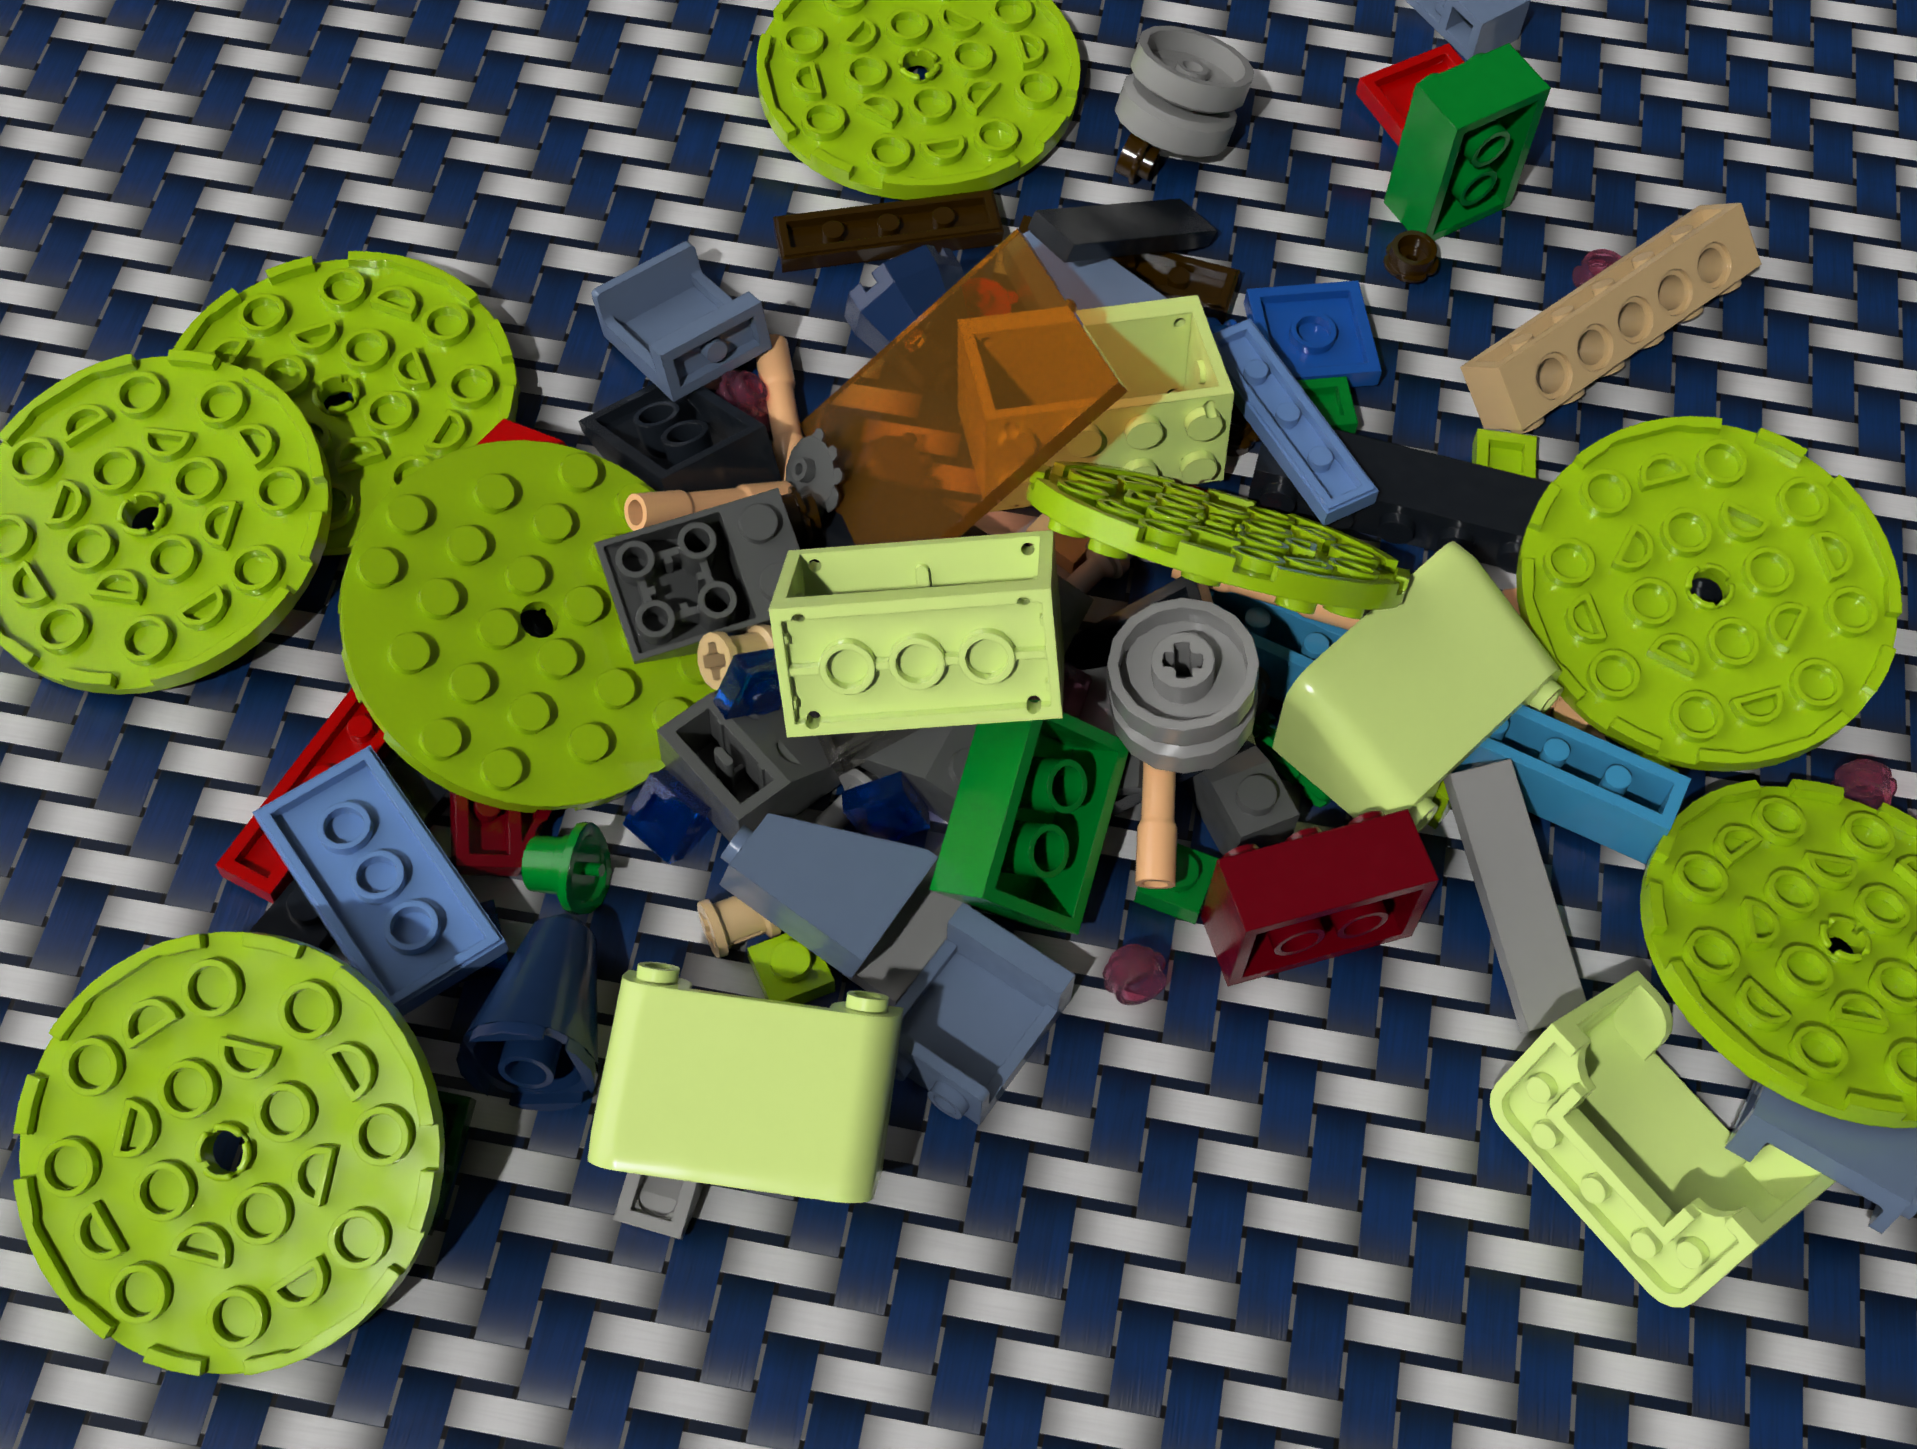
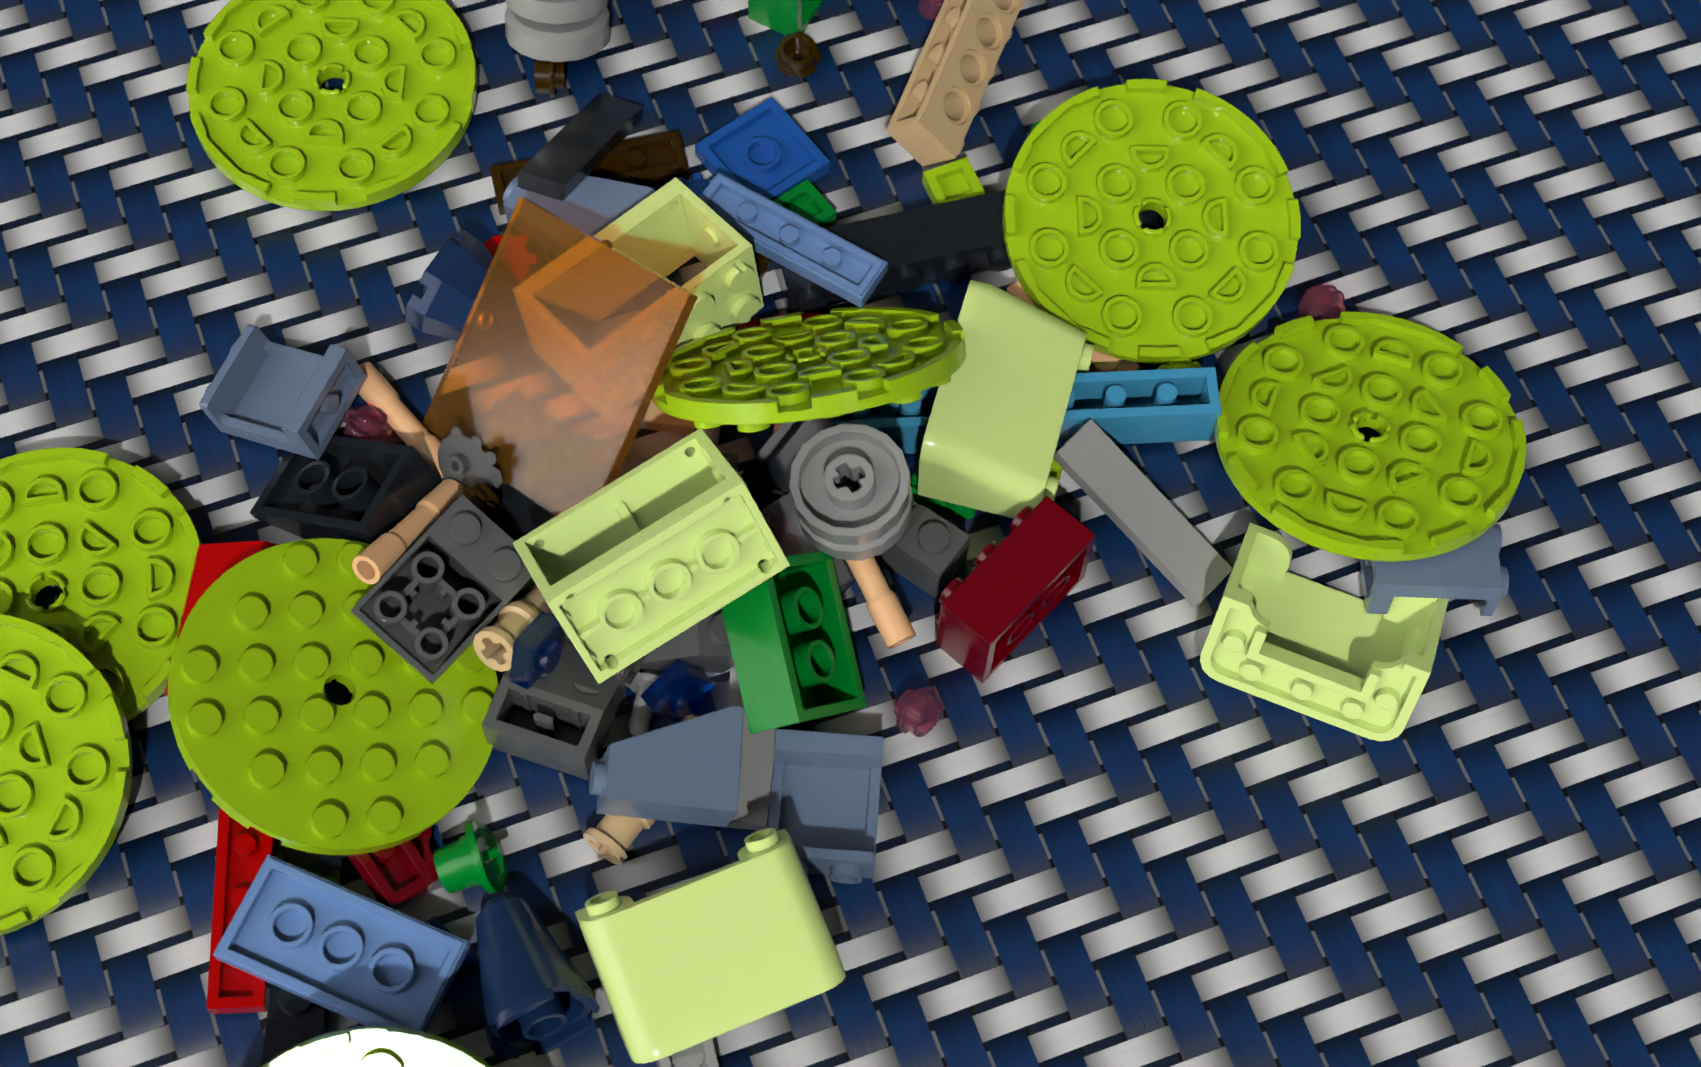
camera: 30 degrees left, 5 degrees up
clear blue plate [622,769,711,864] -> none
lime plate [747,933,835,1004] -> none
dark brown tile [773,189,1004,273] -> none
green plate [1134,843,1219,924] -> none

